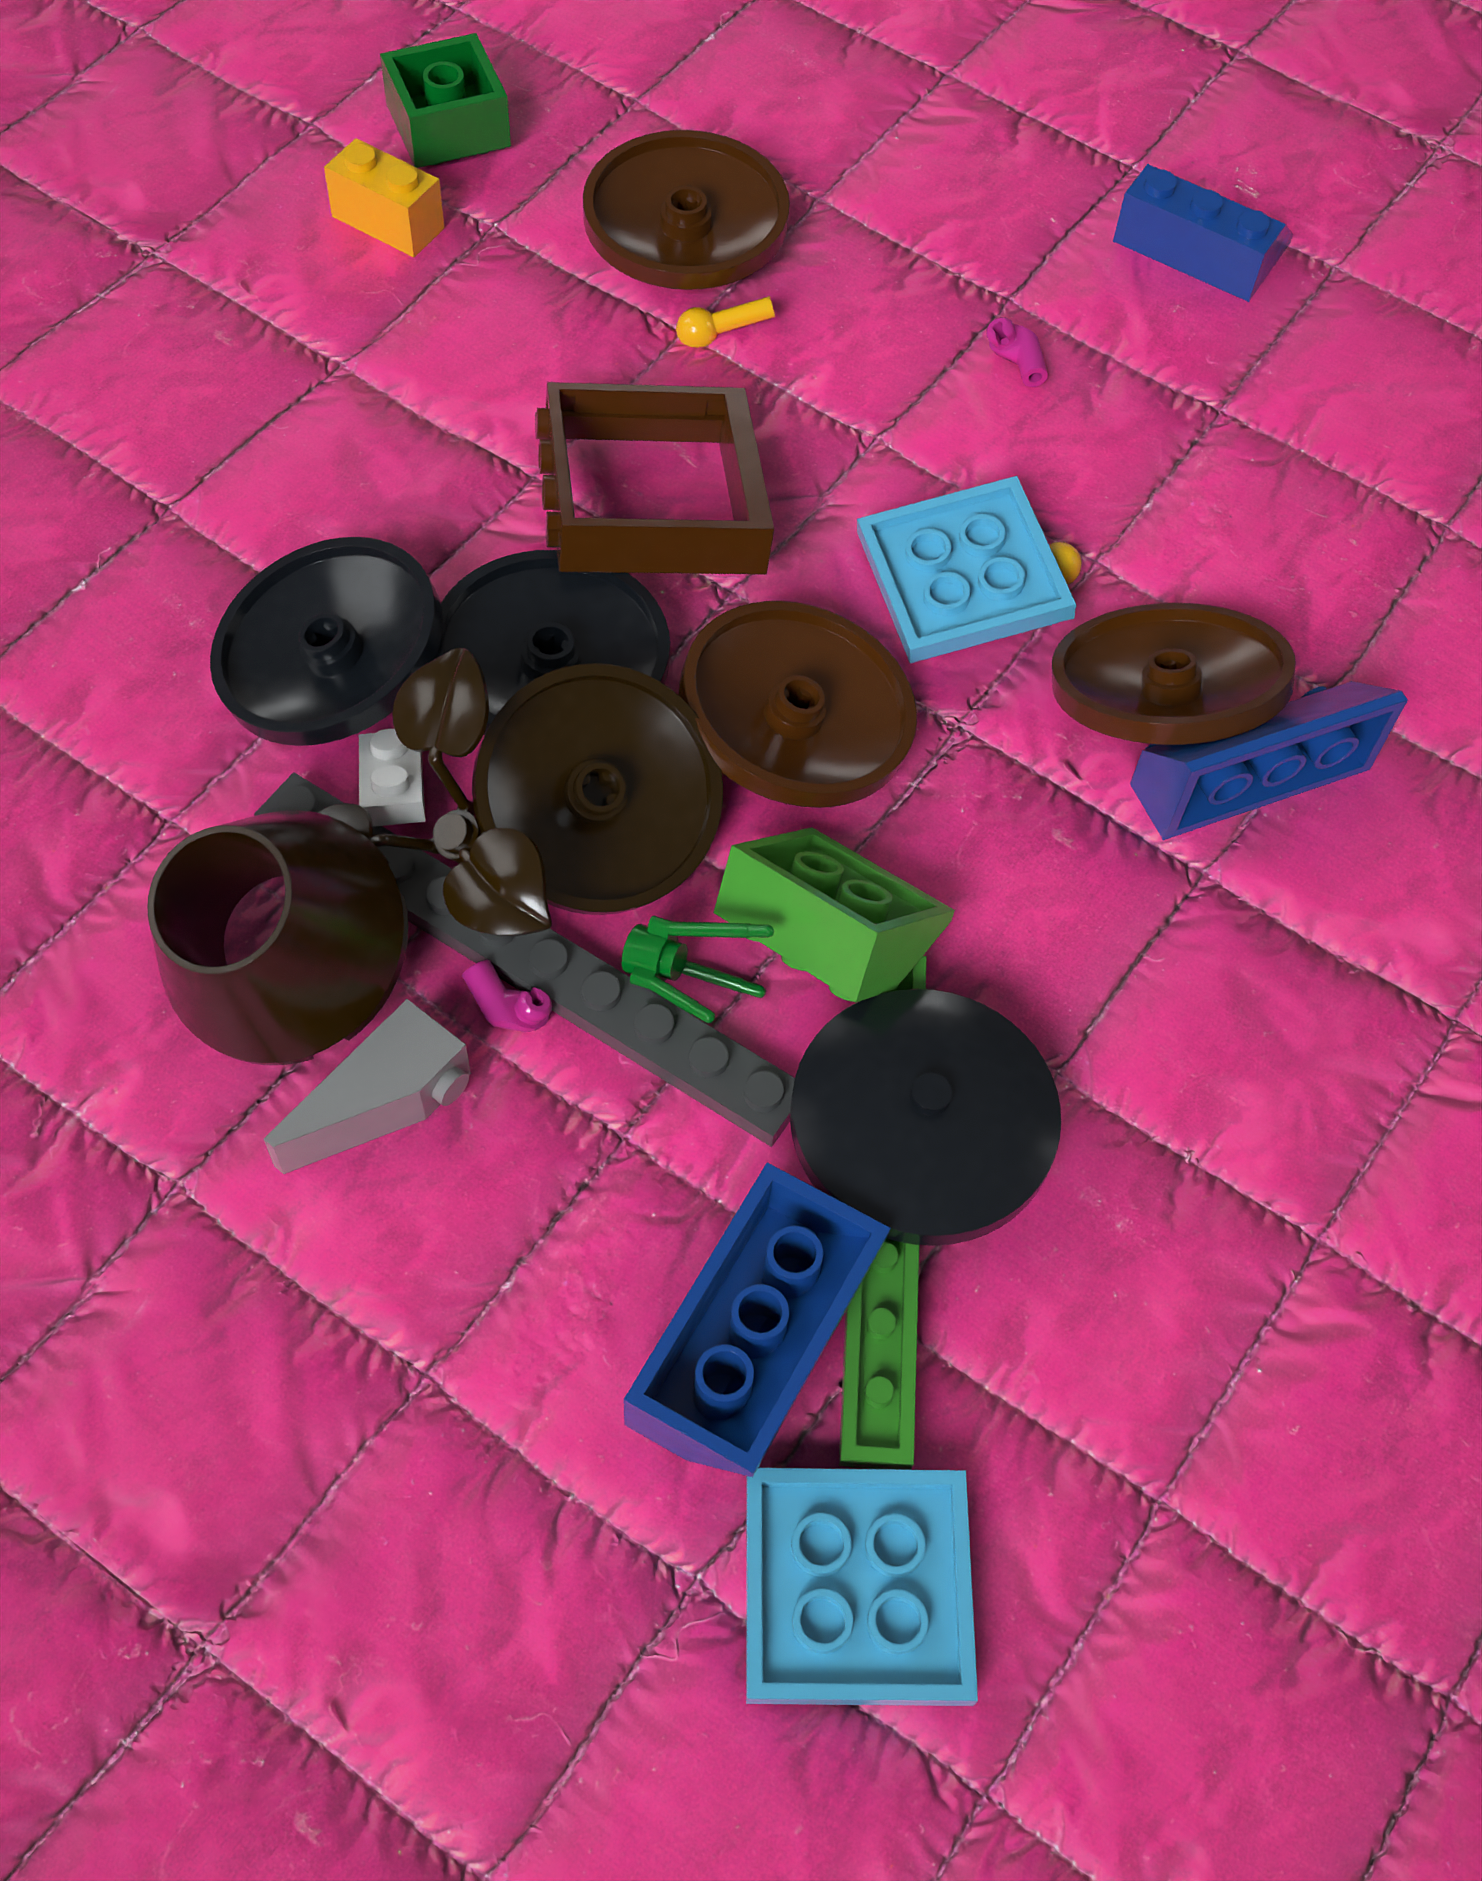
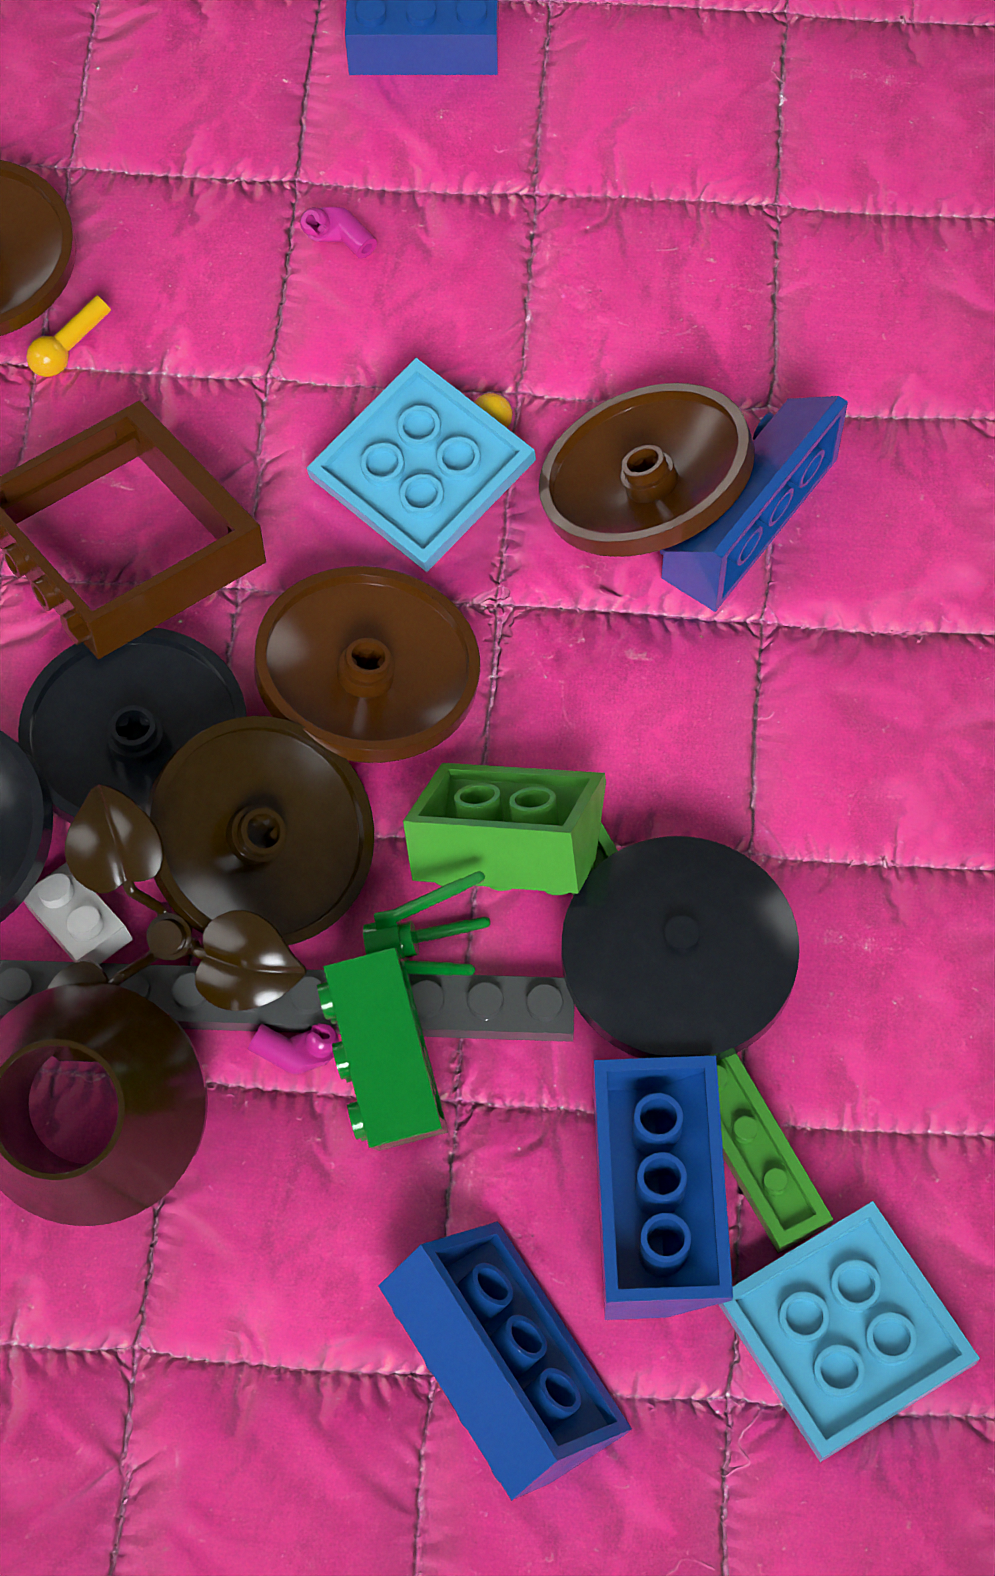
camera: 25 degrees left, 5 degrees up
light grey slope [263,999,471,1174] -> none
none -> green brick [317,947,448,1151]
none -> blue slope [378,1221,632,1501]

